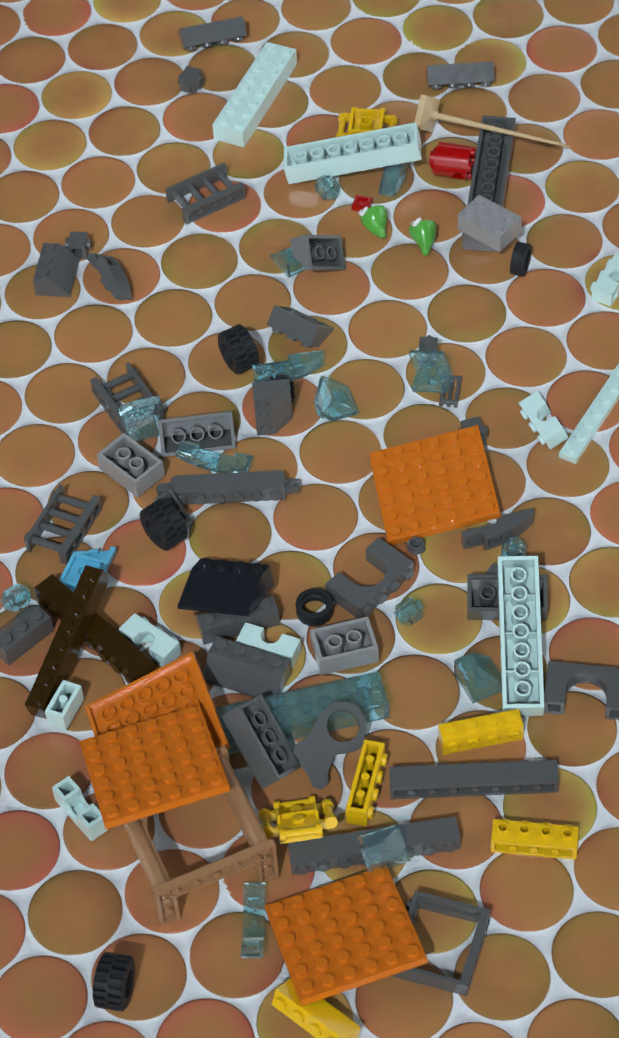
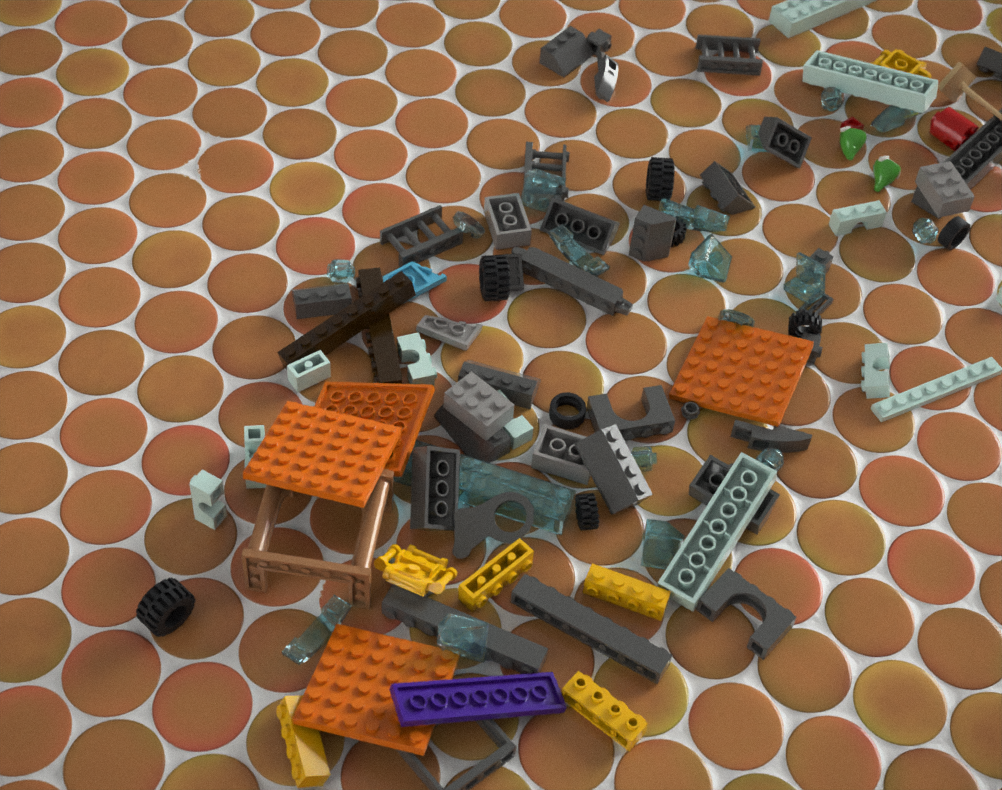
camera: 25 degrees right, 0 degrees up
black slope [178,558,274,617] -> none
none -> light aqua arch [189,470,227,530]
none -> dark purple plate [389,672,567,727]
none -> light grey wing [416,315,483,351]
none -> light grey brick [443,371,514,441]
none -> clear light blue tile [453,211,485,239]
none -> dark grey slope [575,424,653,515]
none -> black tyre [575,493,599,531]
none -> clear light blue tile [718,309,755,328]
none -> black tyre [788,309,822,338]
none -> light aqua arch [828,200,887,236]
none -> clear light blue head [912,218,939,244]

